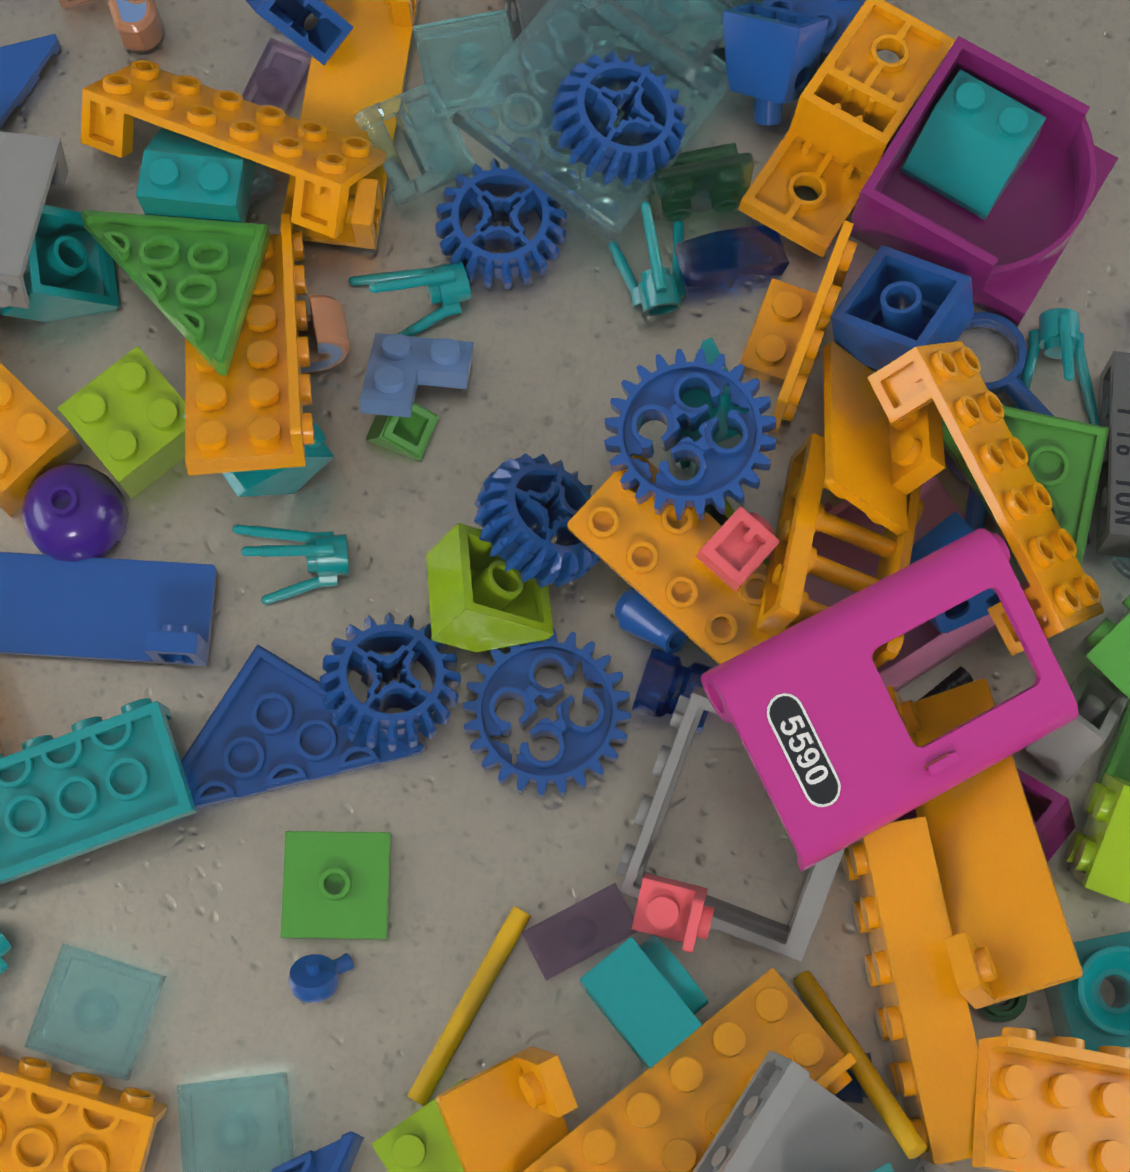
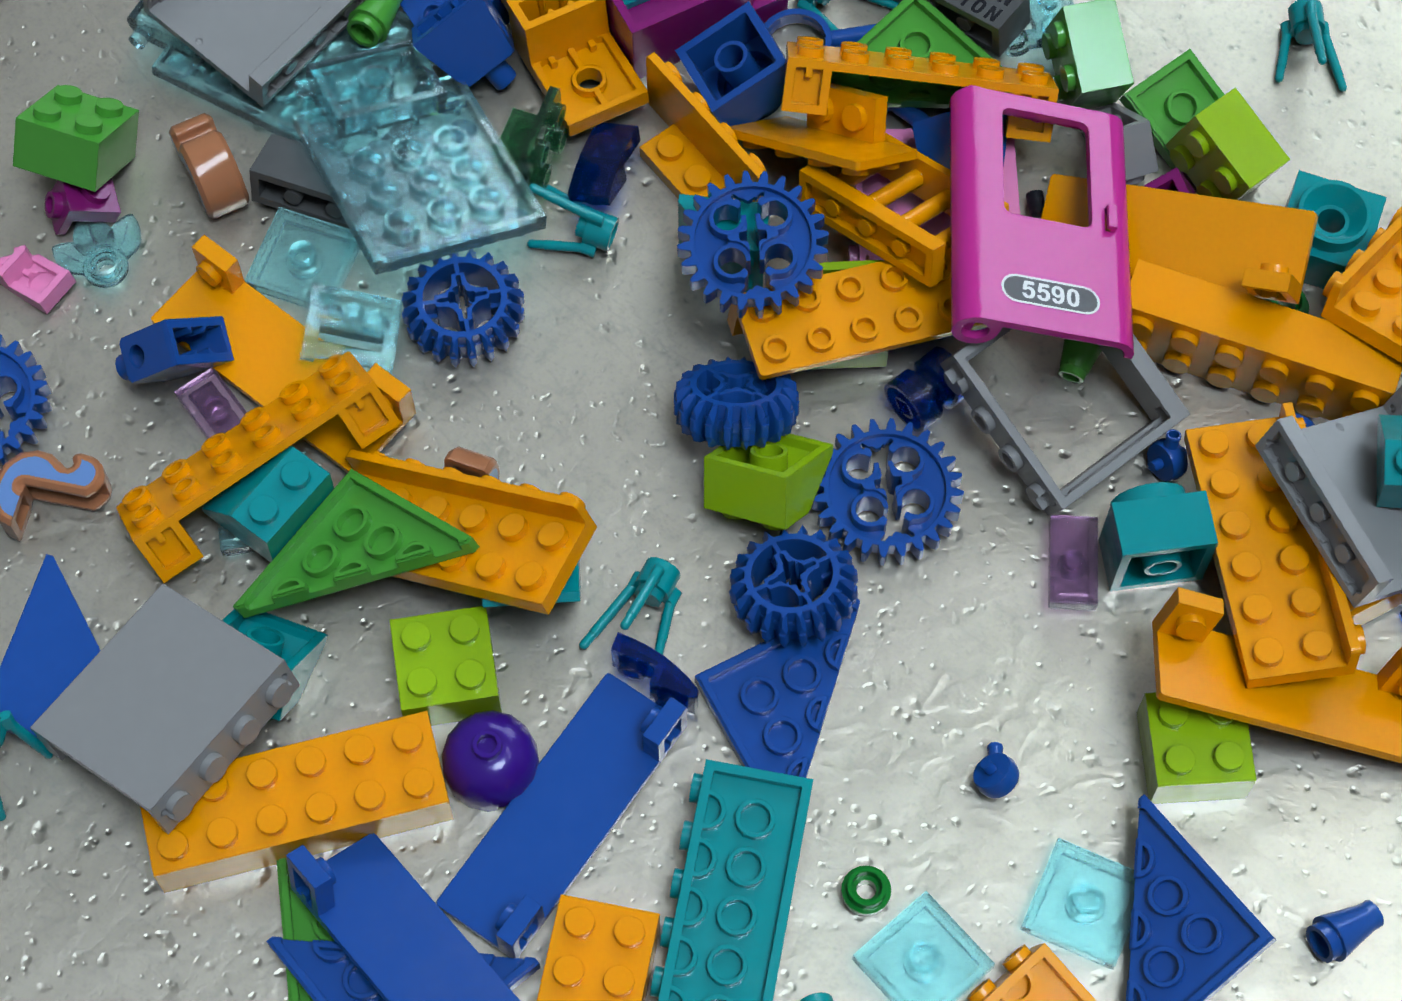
camera: 60 degrees left, 10 degrees down
bright green plate [280,831,392,940] -> none
teal plant [348,262,471,336] -> none
medium blue plate [360,333,473,418] -> none
bright green slope [366,402,439,461] -> none
yellow bar [407,906,532,1106] -> none
blue gear [551,51,687,188] -> none
blue cone [614,587,688,654] -> none
coral bracket [631,873,715,953] -> none
coral bracket [696,506,780,592] -> none
yellow bar [793,971,927,1159] -> none
none -> clear blue slope [611,632,698,714]
none -> green plate [841,866,891,916]
none -> blue piece [1147,429,1188,482]

